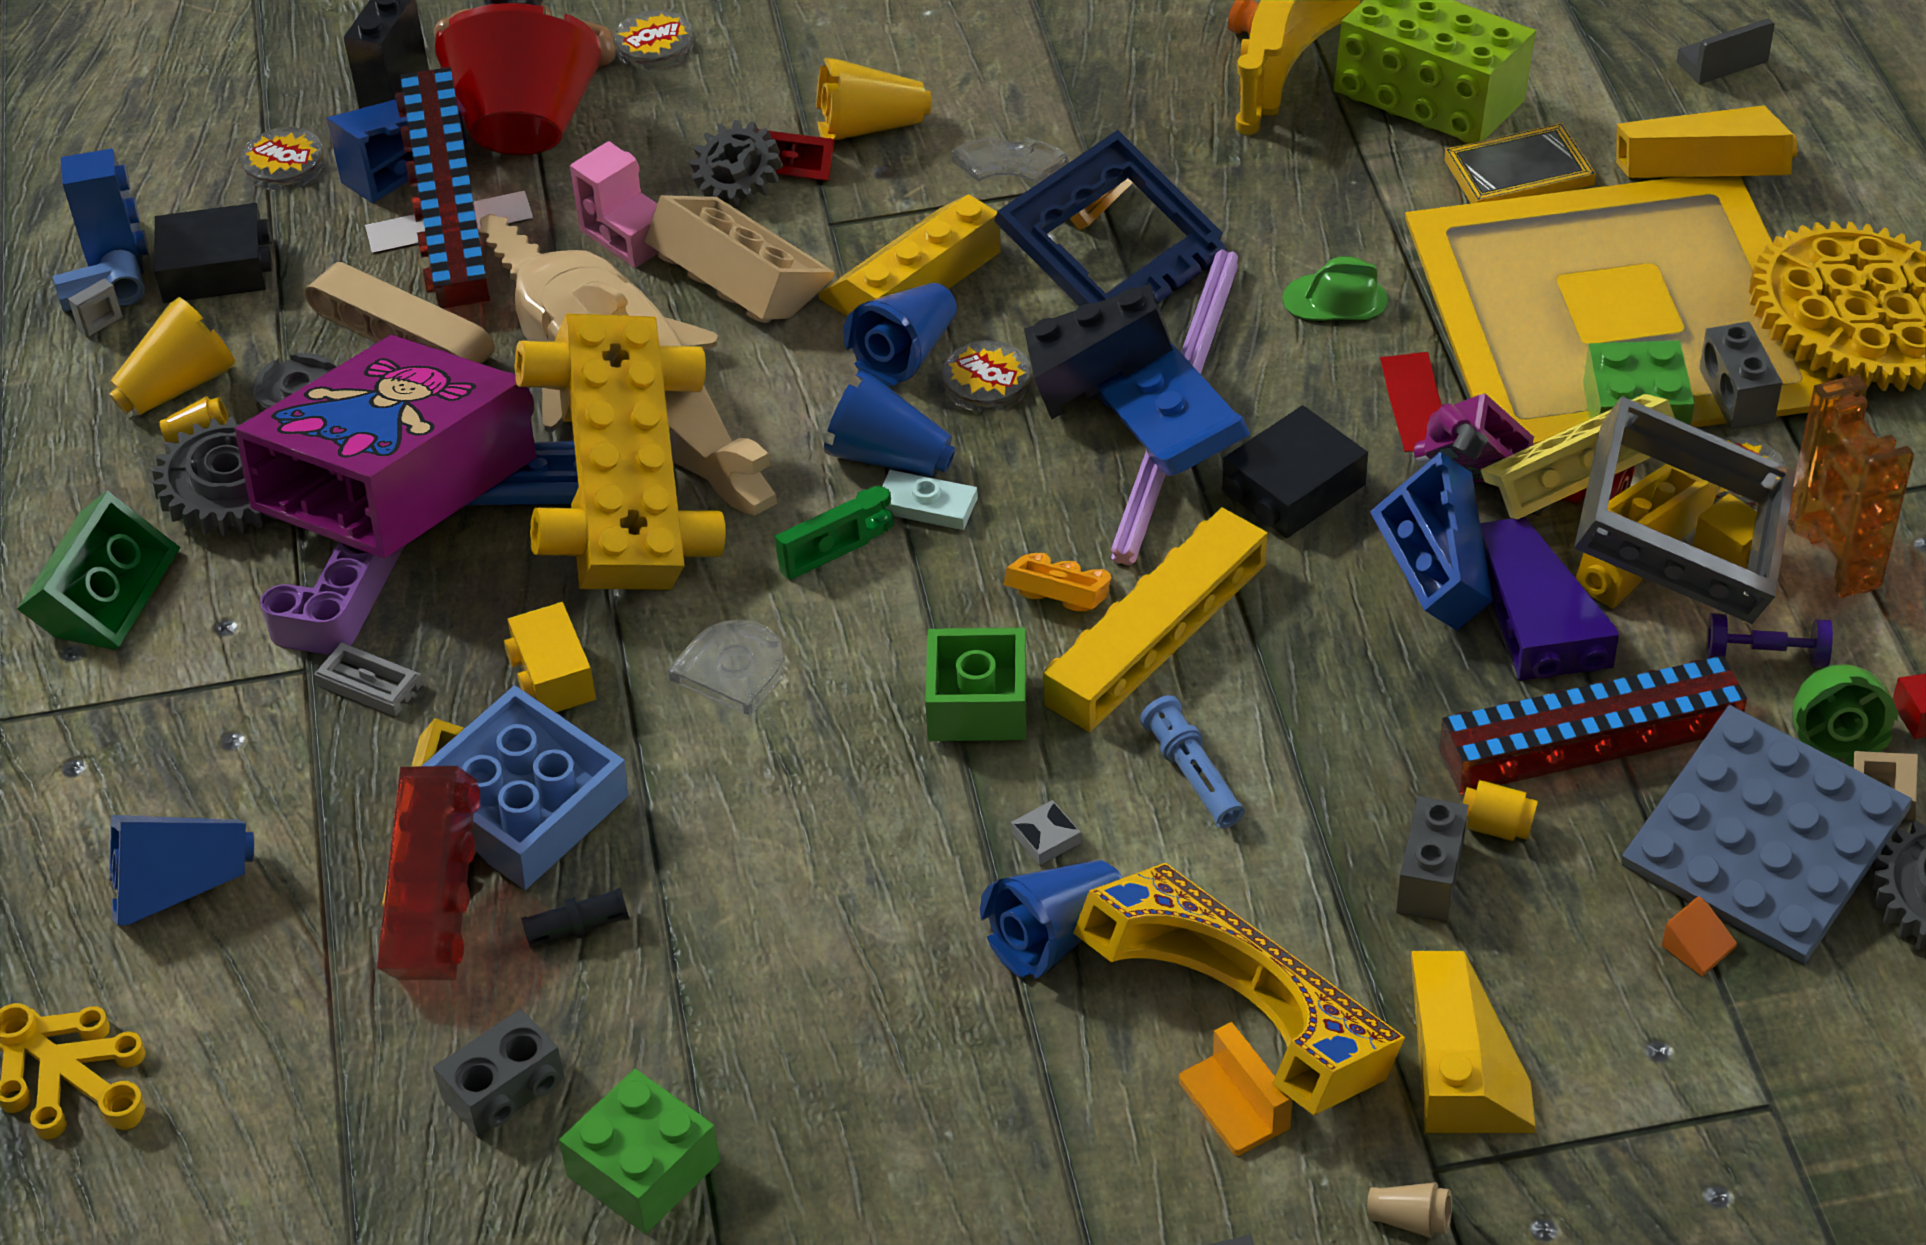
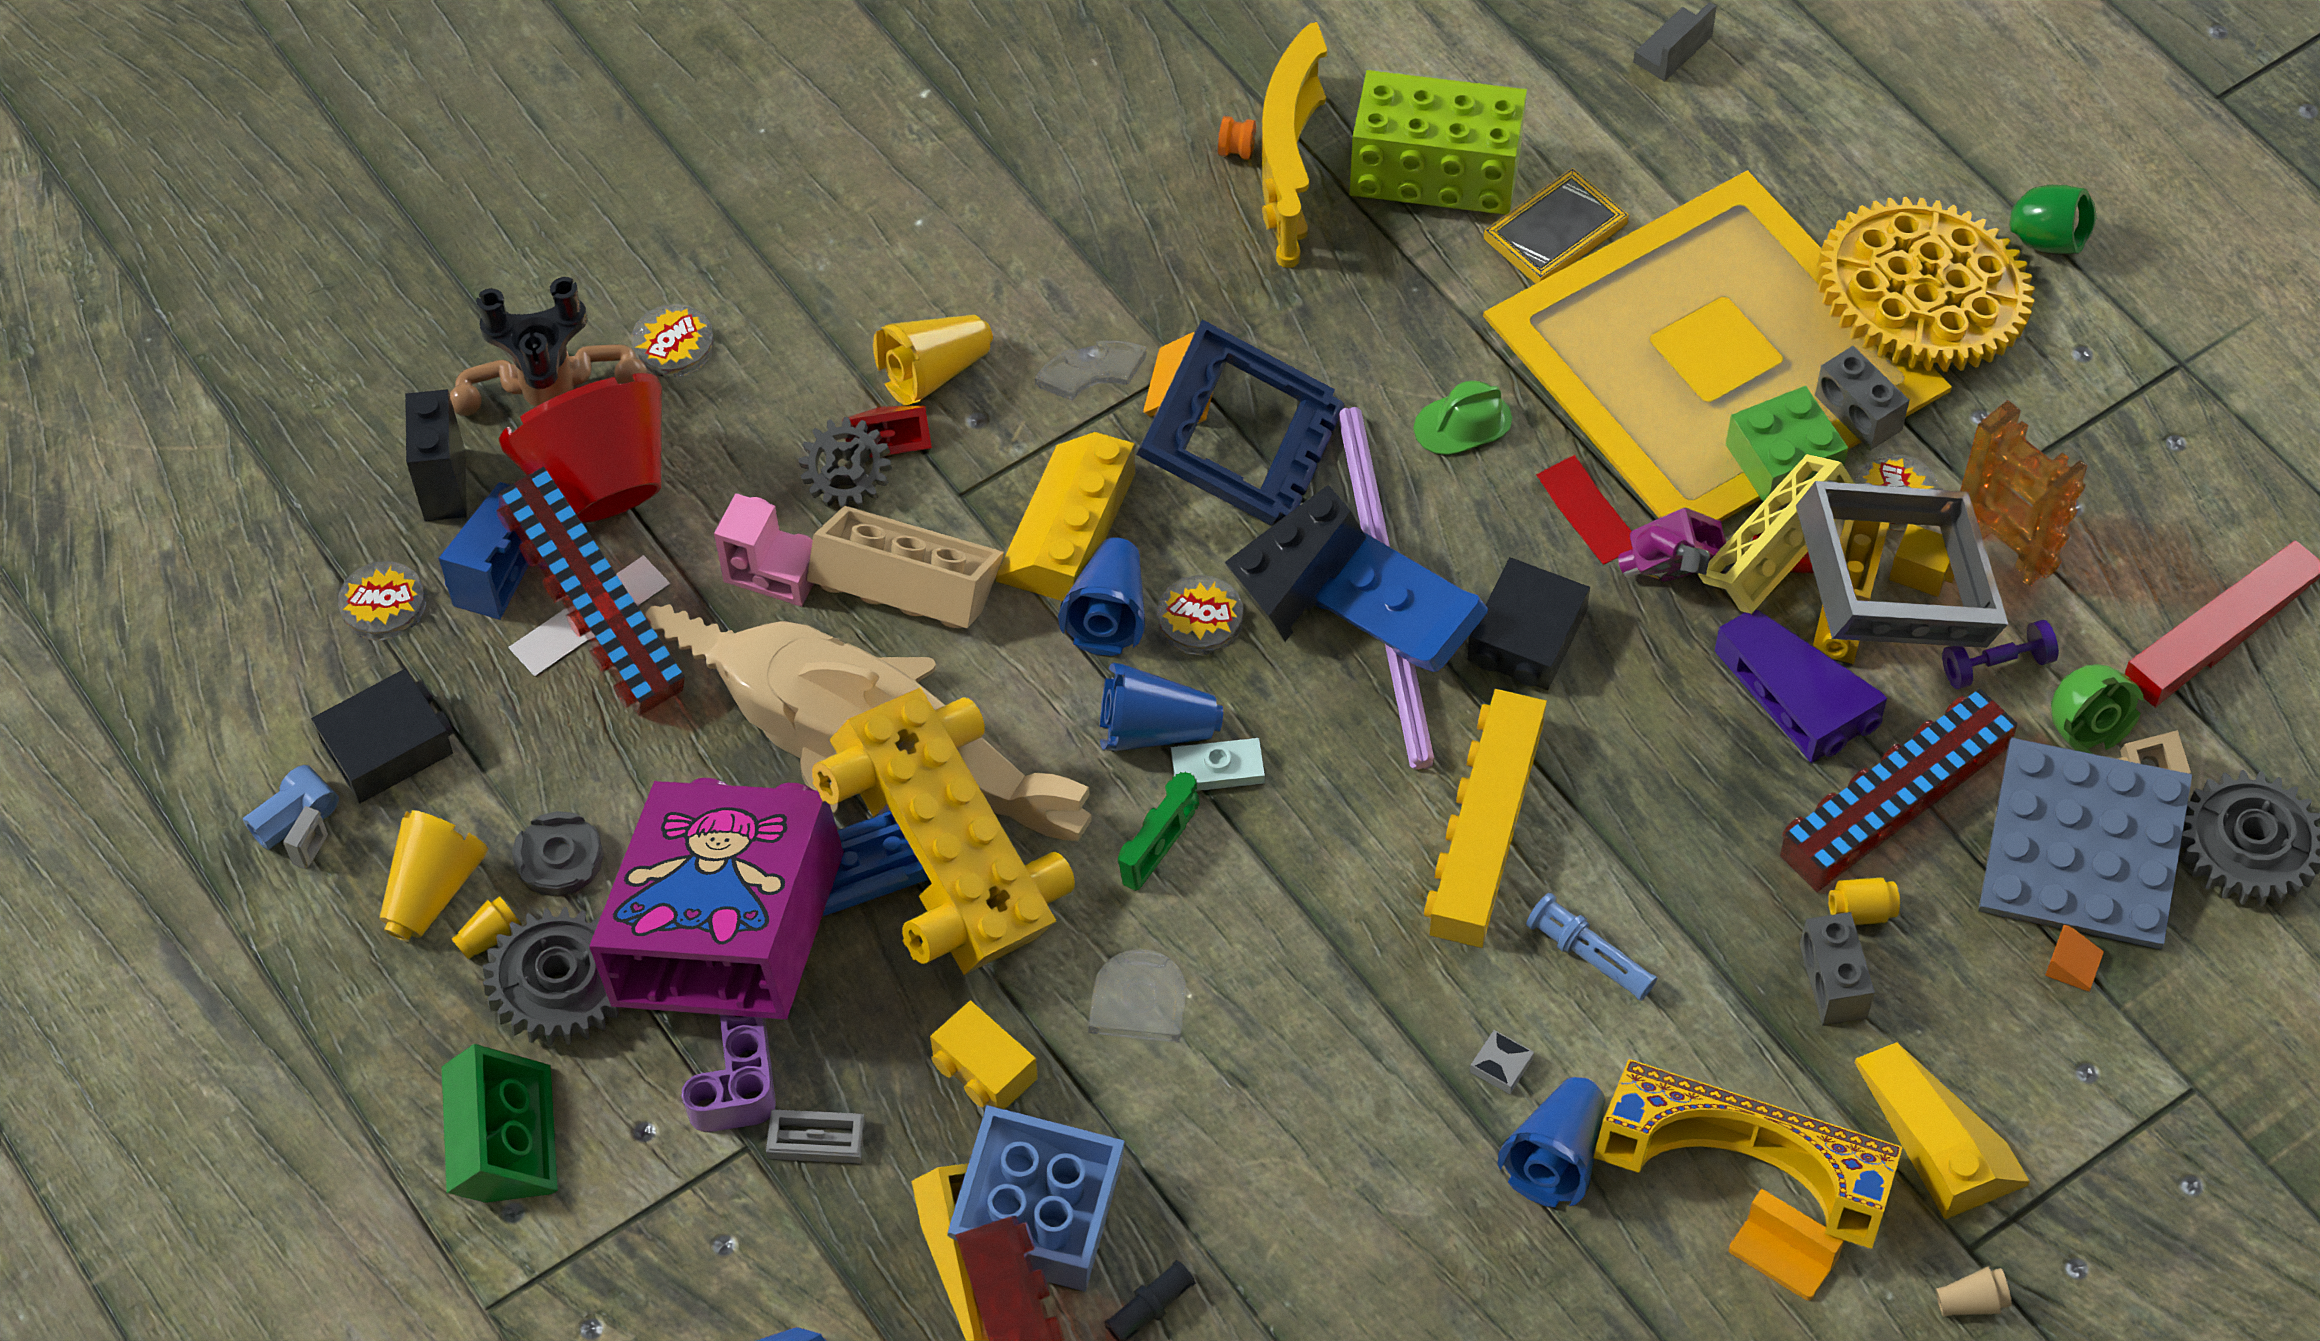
camera: 25 degrees left, 10 degrees up
blue wedge [61,148,149,274] -> none
tan beam [305,262,495,364] -> none
bright green brick [925,628,1027,741] -> none
light orange plate [1004,553,1112,611] -> none
blue wedge [1370,451,1493,631] -> none
yellow slope [1616,105,1798,178] -> none

